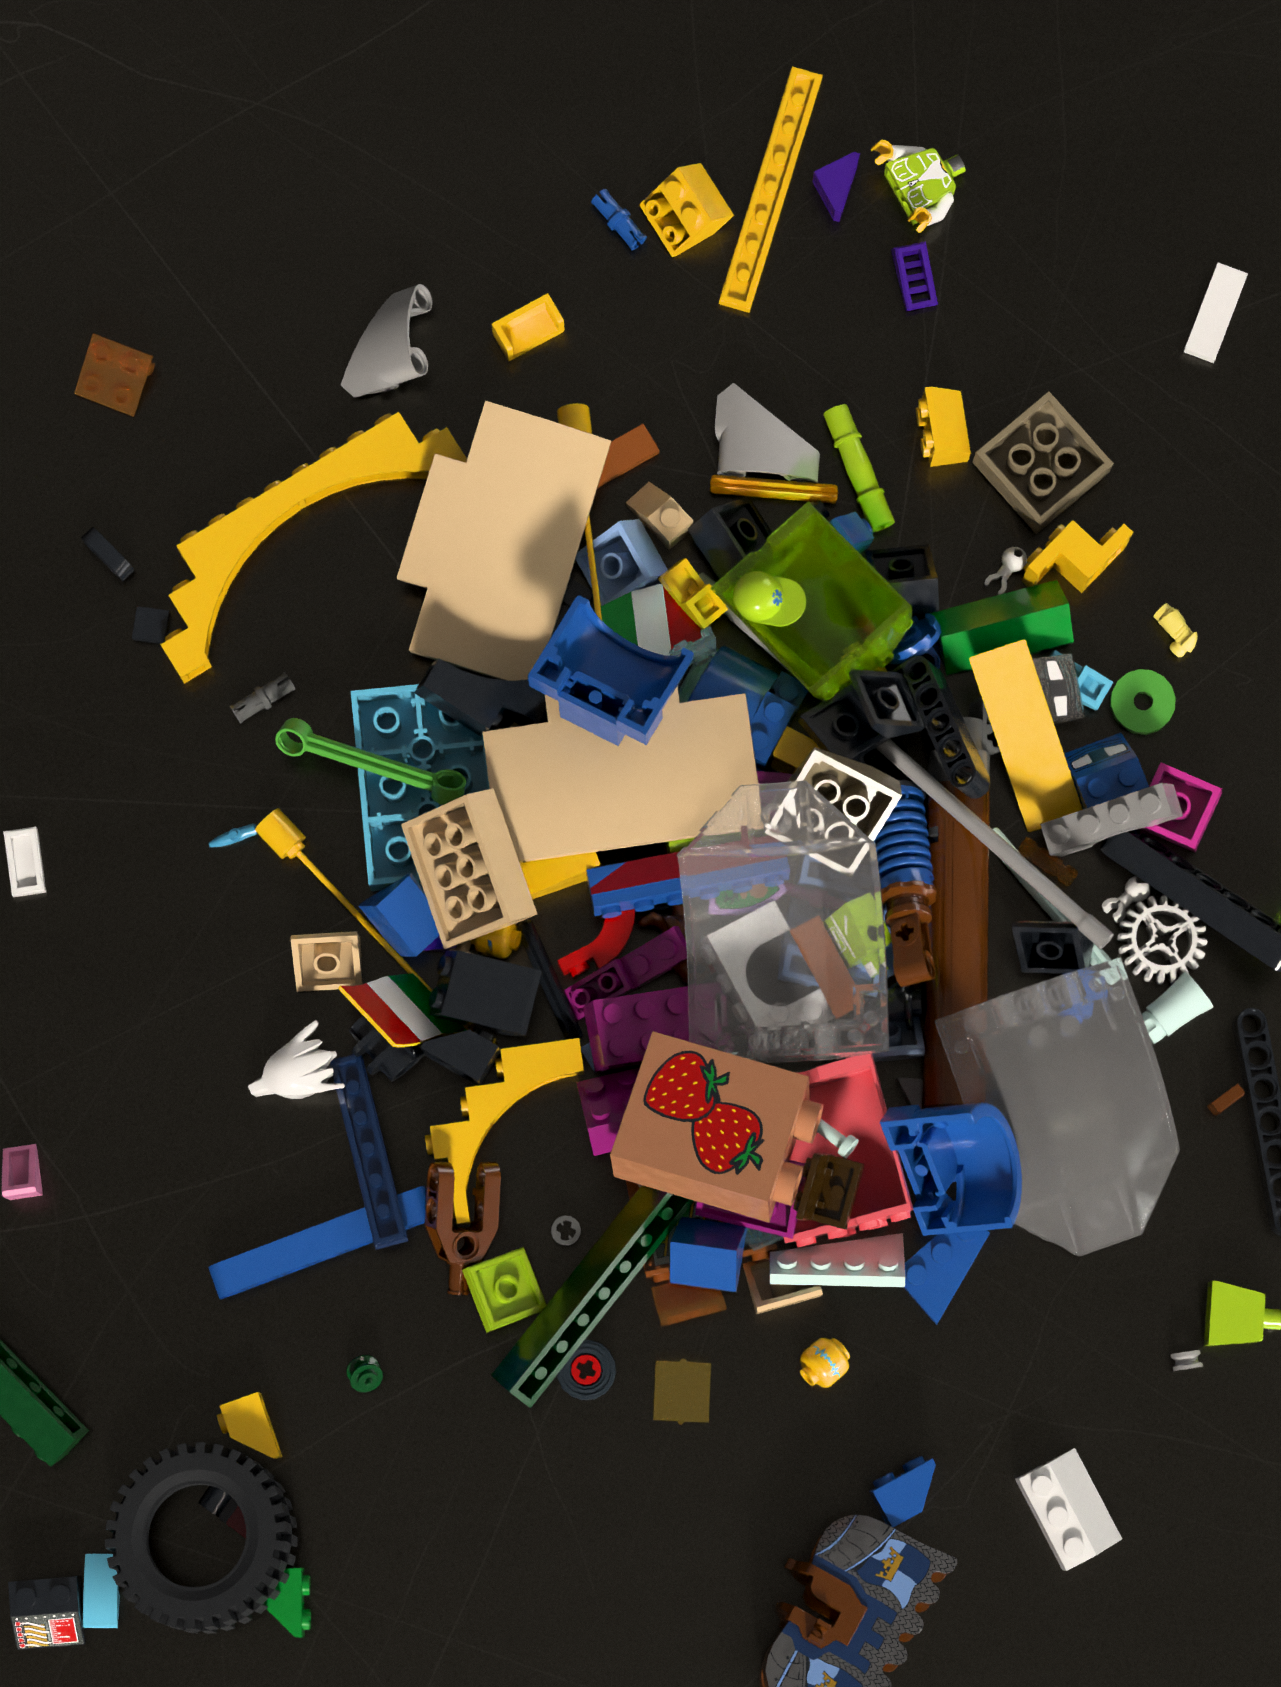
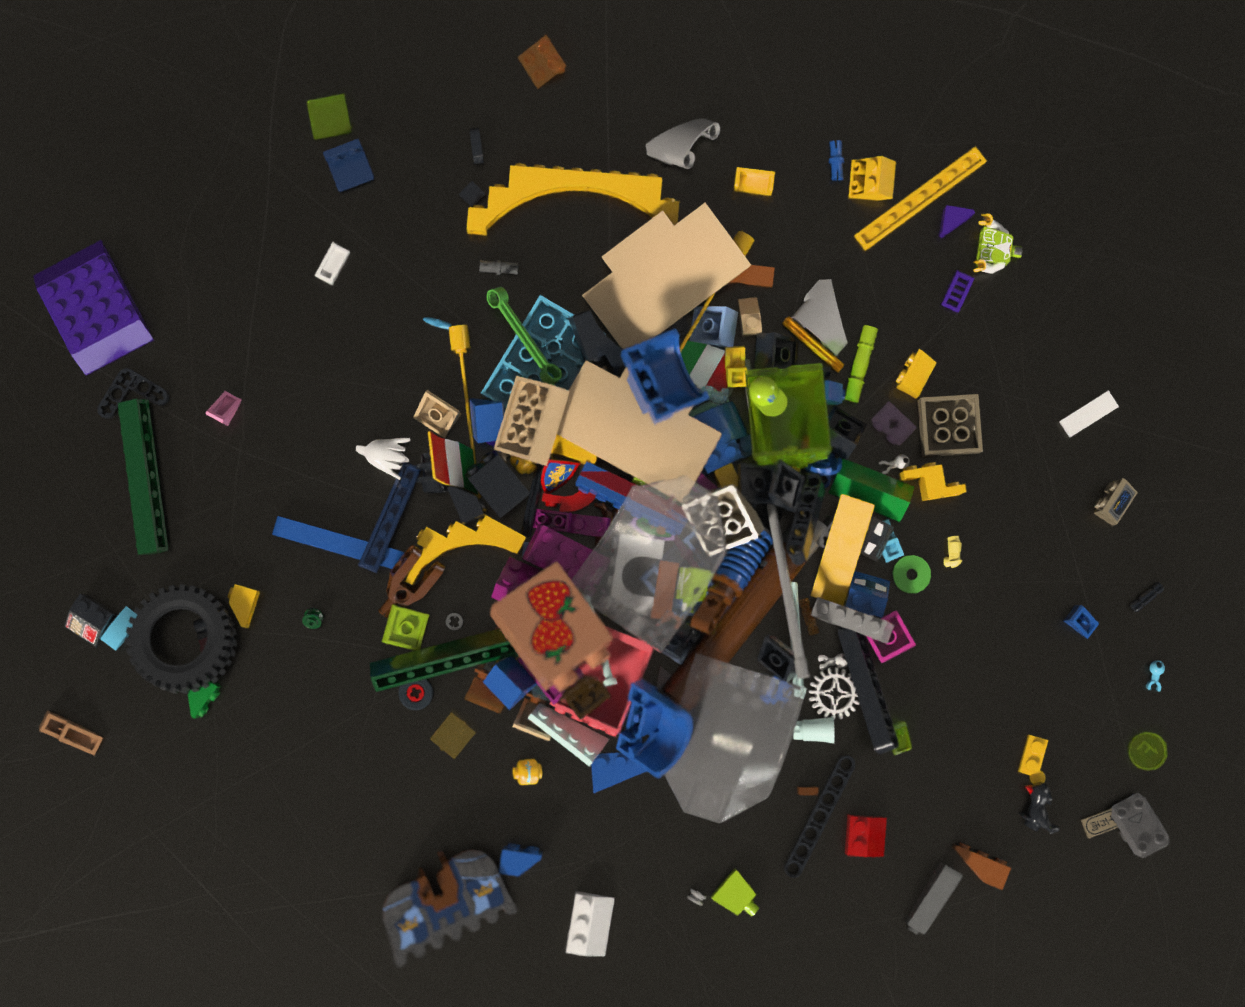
camera: 35 degrees right, 5 degrees up
none -> shield [540,454,580,494]
none -> clear purple brick [871,401,917,446]

